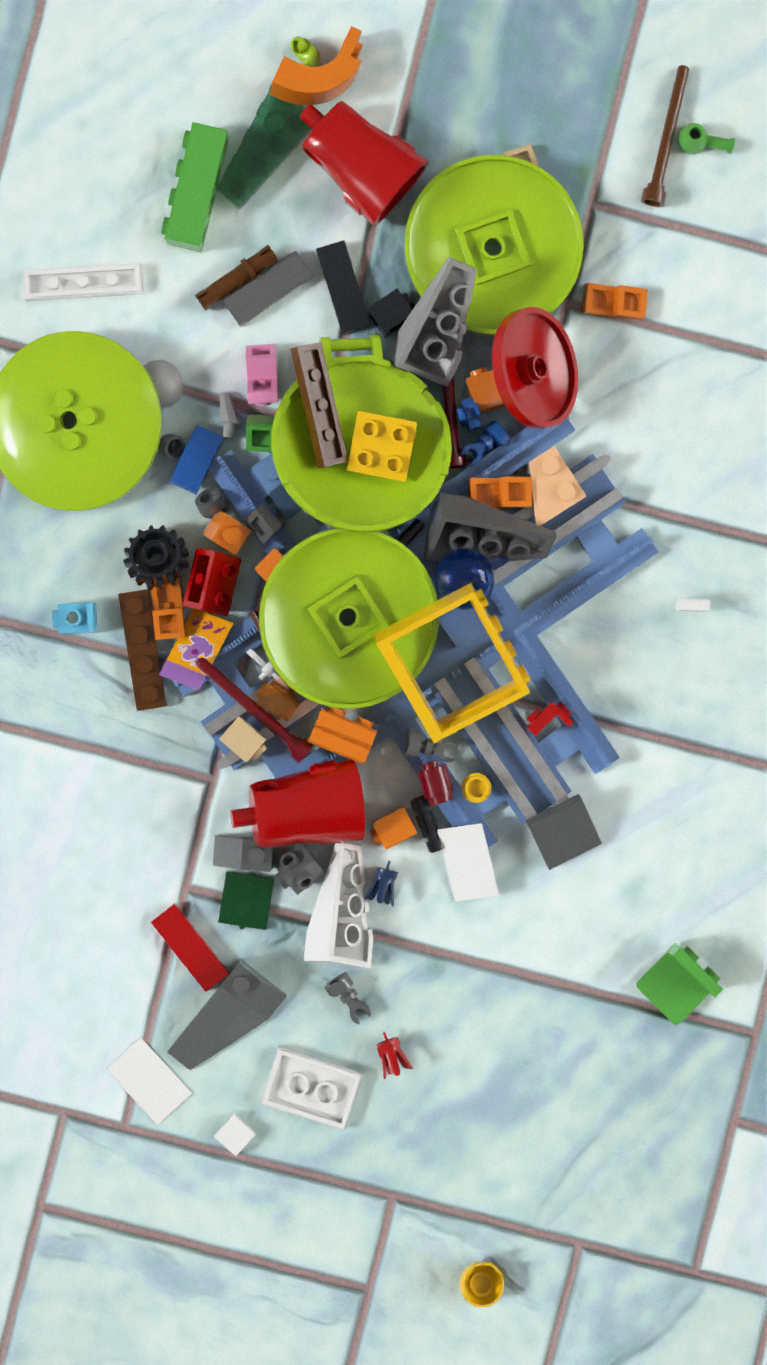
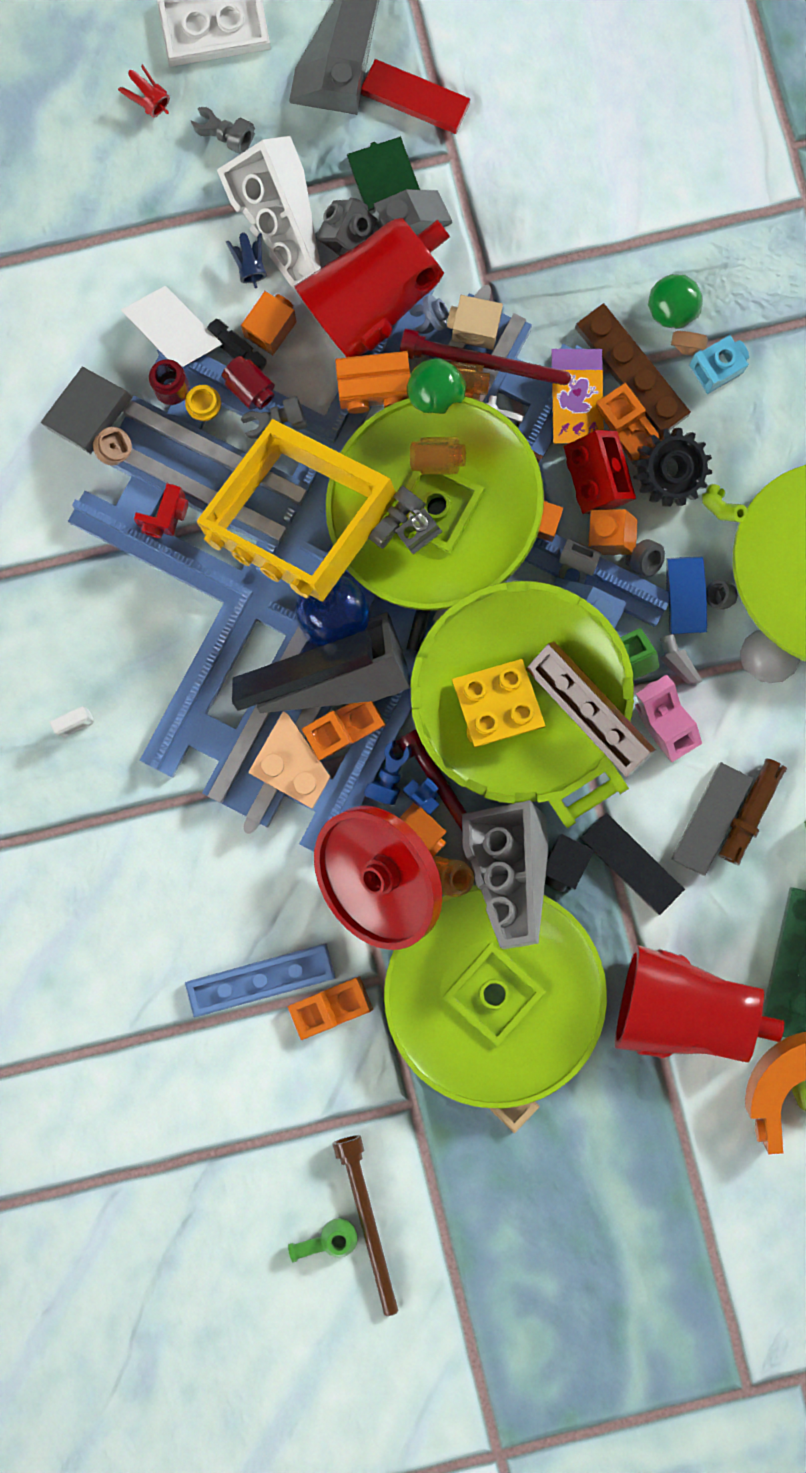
camera: 155 degrees right, 5 degrees down
none -> medium nougat tile [93,427,132,466]
none -> dark red brick [149,359,190,405]
none -> medium blue tile [185,943,336,1018]
none -> black tile [232,630,373,711]
none -> dark grey piece [368,485,426,549]
none -> dark grey piece [395,508,442,555]
none -> green hair [406,358,466,414]
none -> sand blue plate [409,295,449,334]
none -> clear orange brick [410,437,466,475]
none -> clear orange brick [433,856,474,897]
none -> green hair [648,274,703,329]
none -> medium nougat tile [671,331,708,356]
none -> lime arm [702,484,748,522]

